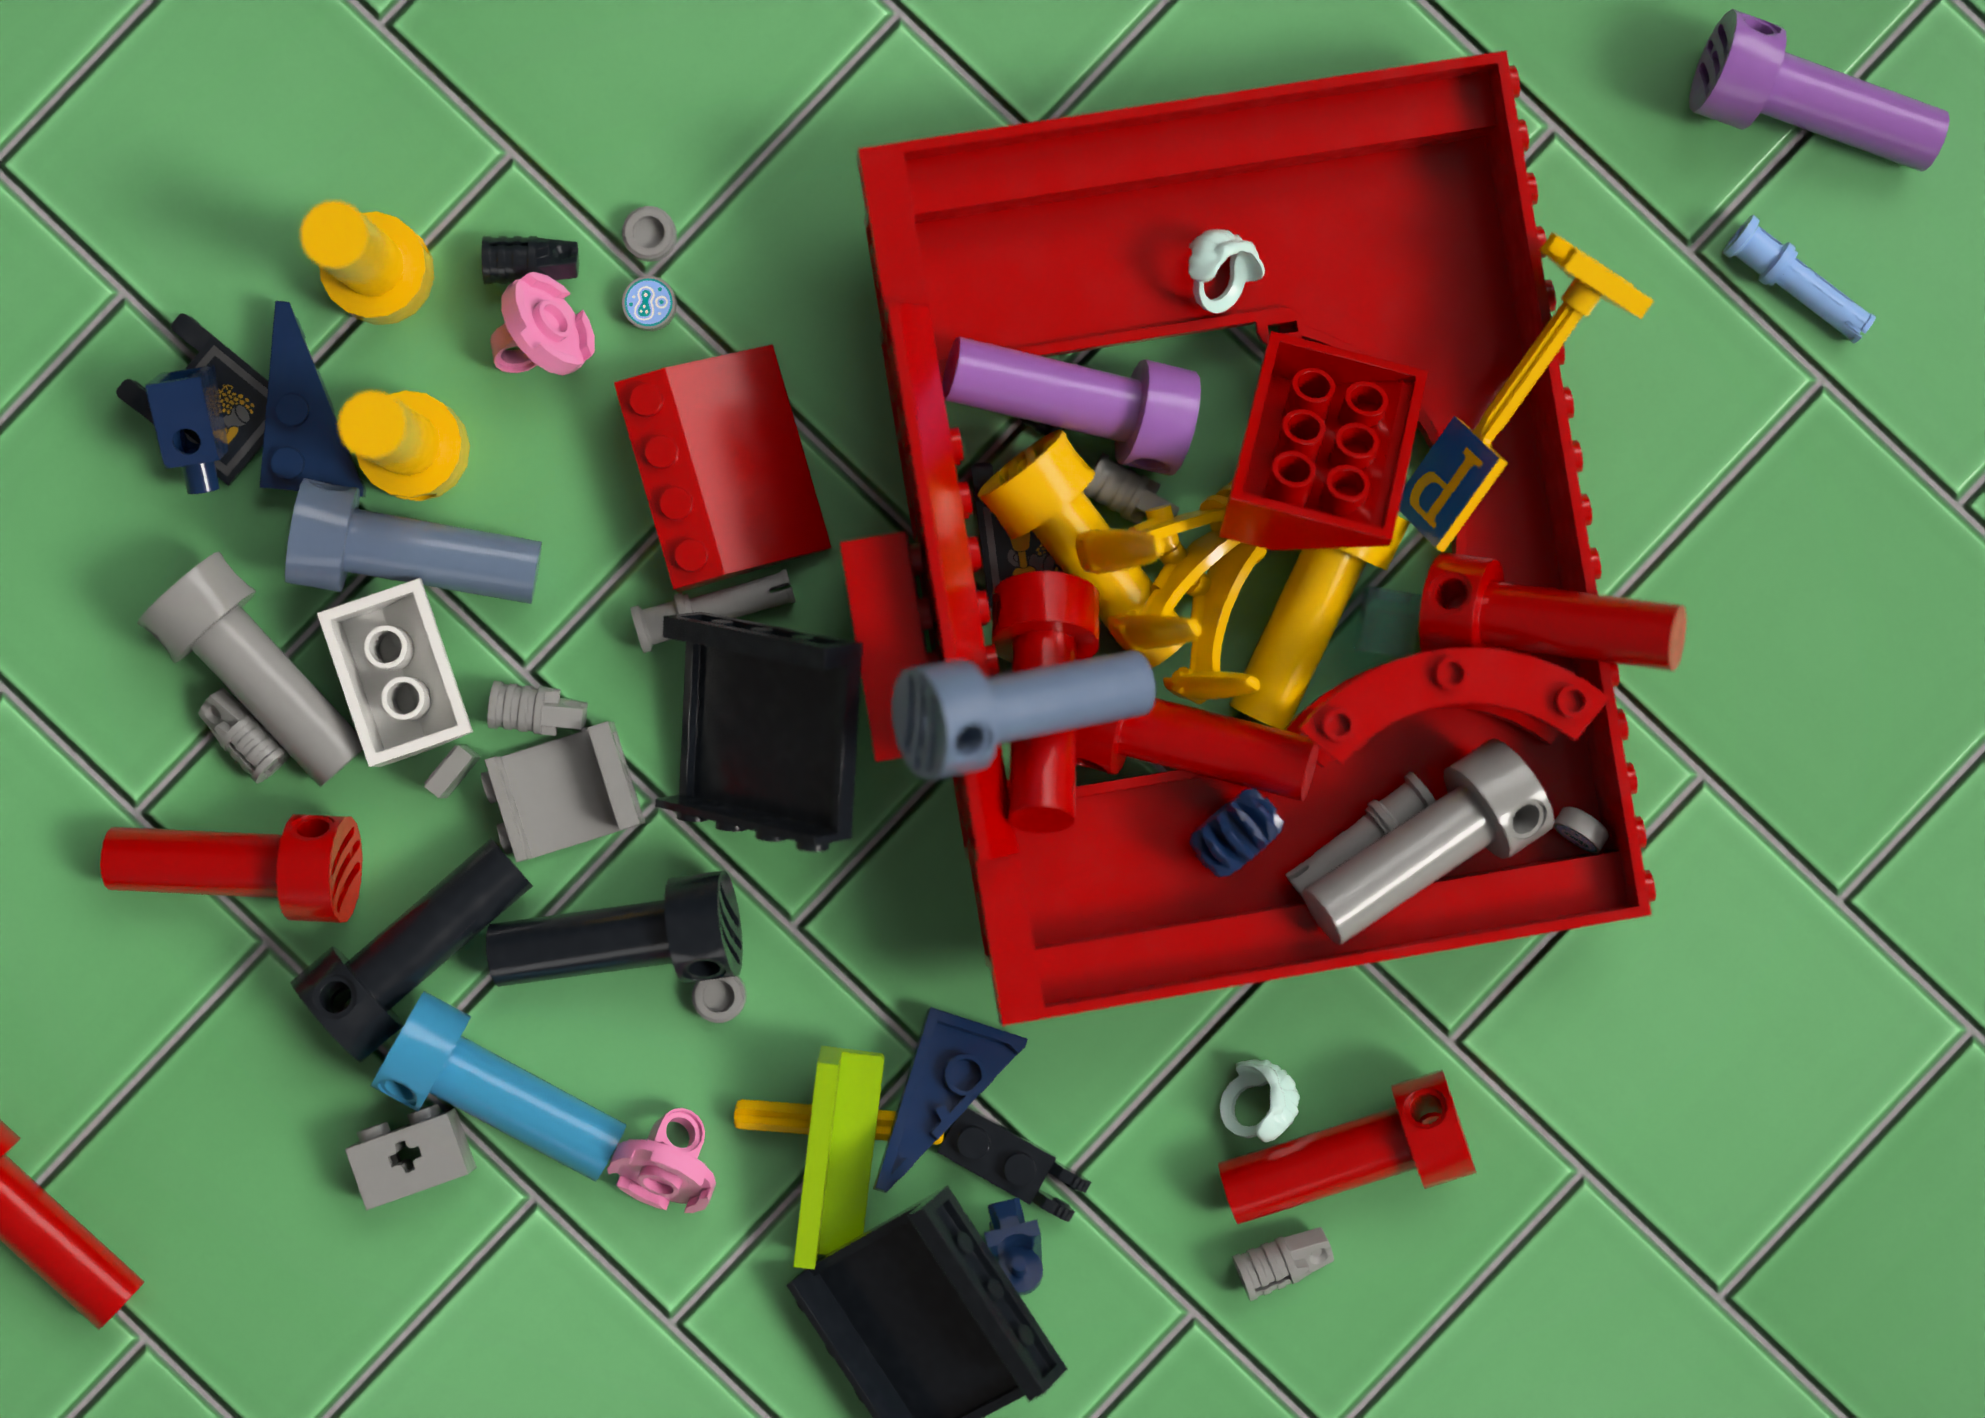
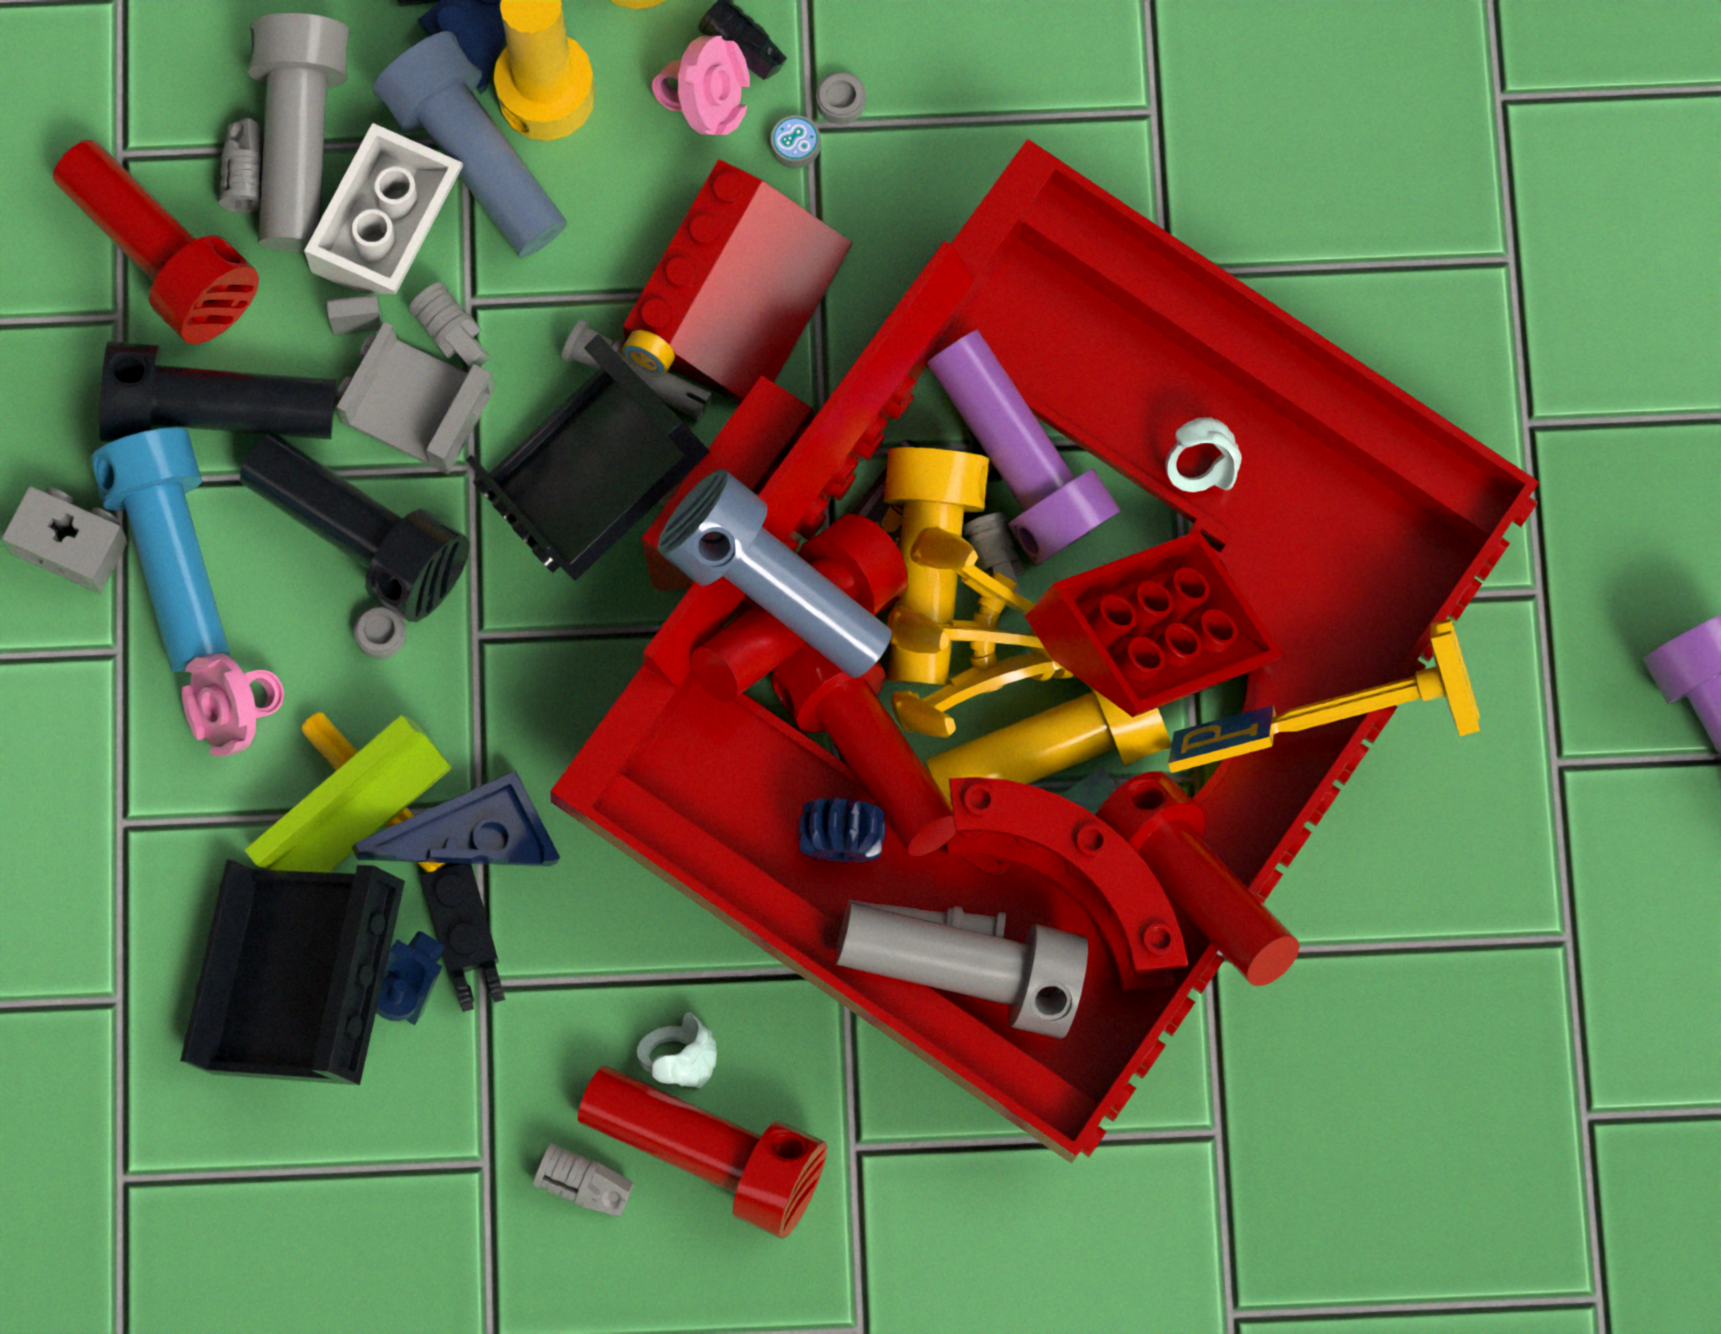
camera: 40 degrees right, 15 degrees down
light grey tile [1553,807,1609,854] -> none
light blue pin [1723,215,1876,344] -> none
none -> yellow tile [622,330,675,376]

